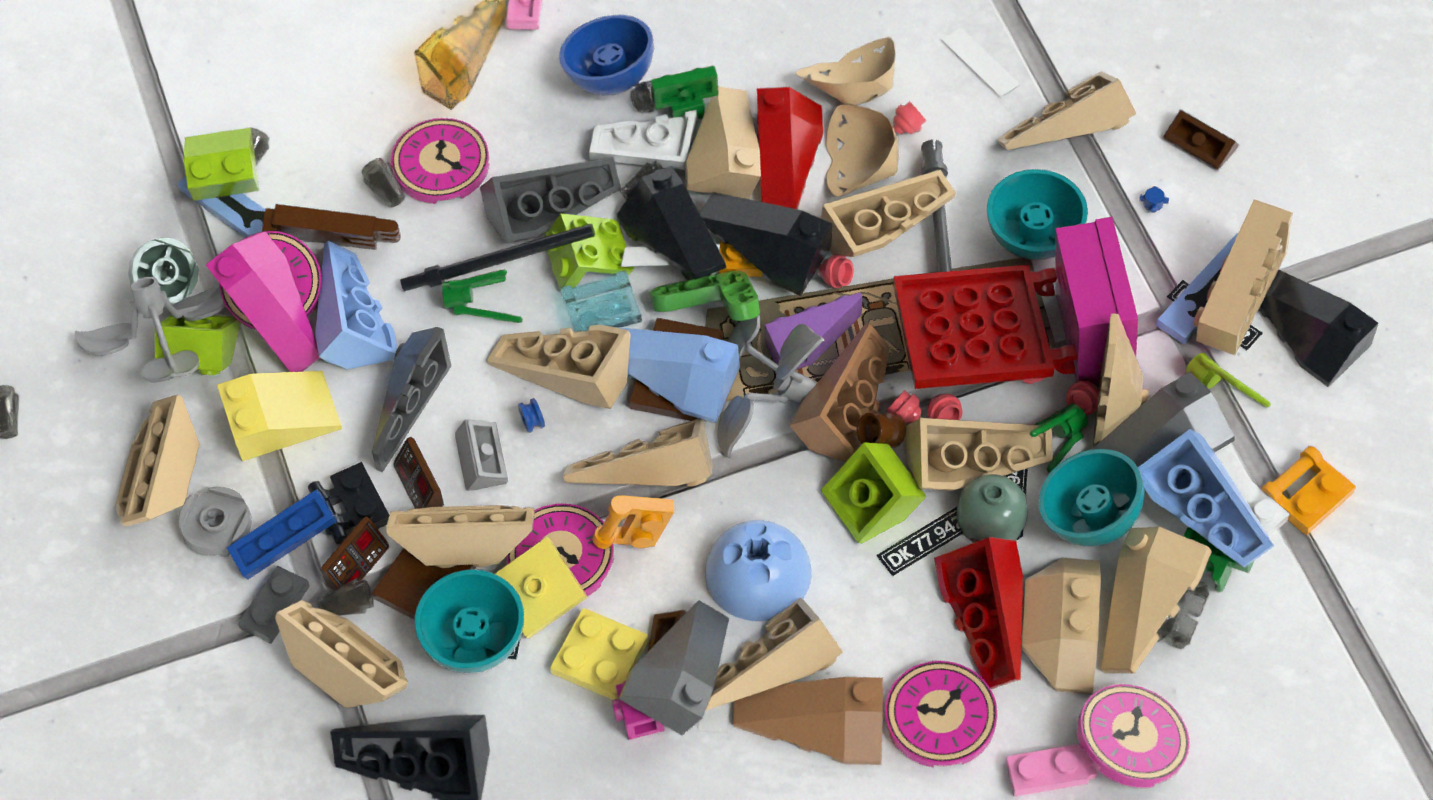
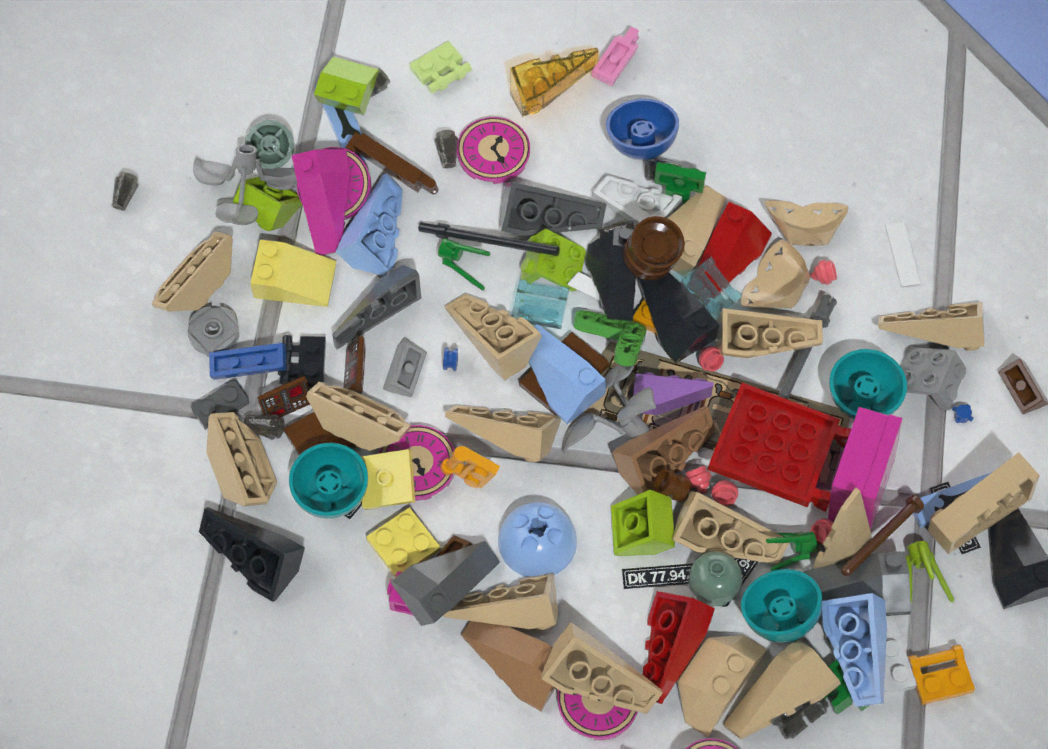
camera: 25 degrees right, 5 degrees up
none -> yellowish green plate [409,41,472,94]
none -> tan wedge [541,622,663,714]
none -> reddish brown wheel [623,216,685,280]
none -> clear light blue plate [680,257,742,319]
none -> reddish brown bar [841,495,924,576]
none -> light grey bracket [901,347,966,410]

